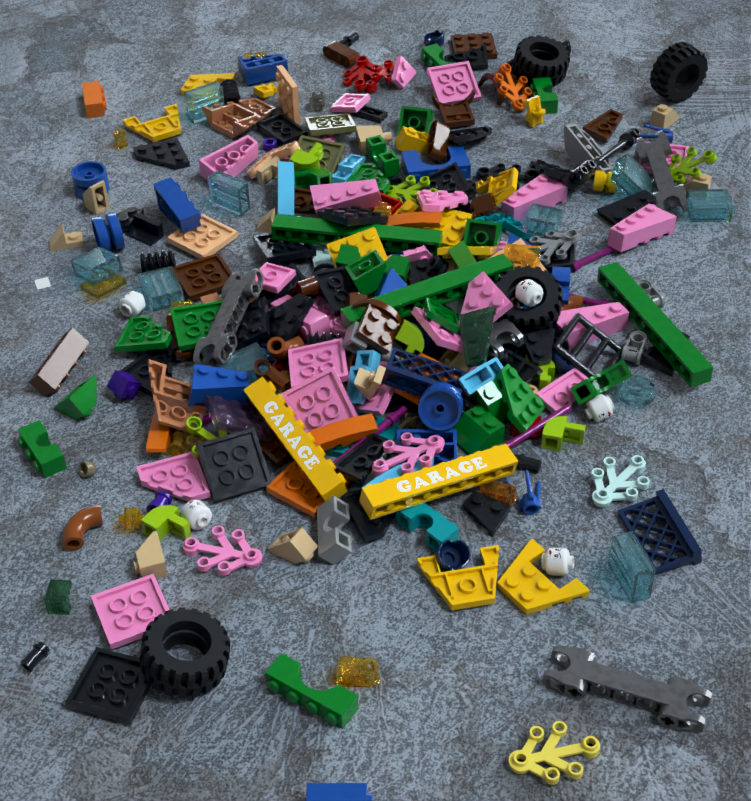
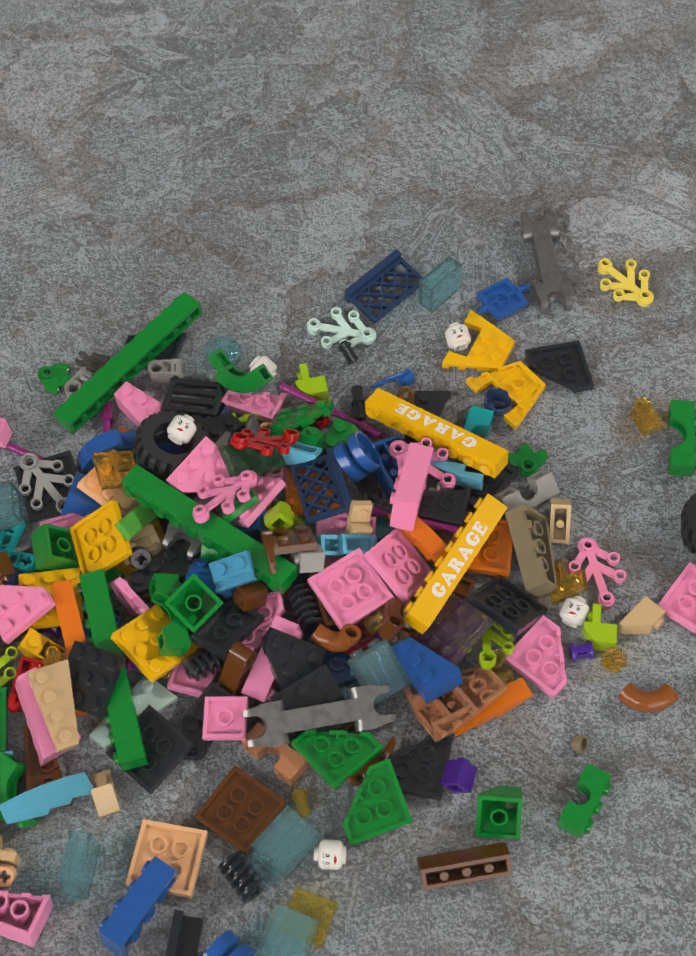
camera: 115 degrees left, 15 degrees up
none -> tan wing [26,659,79,753]
none -> green plate [37,363,72,395]
none -> clear smoke plate [75,351,110,373]
none -> bright pink plant [192,470,258,523]
none -> dark azure plate [209,550,257,593]
none -> red plant [230,428,299,456]
none -> black pin [338,340,359,365]
none -> bright pink wedge [389,442,434,532]
none -> blue plate [475,278,530,321]
none -> dark tan wedge [505,504,558,597]
none -> green plate [508,443,547,477]
none -> black plate [524,340,594,393]
none -> clear yellow plate [550,559,589,605]

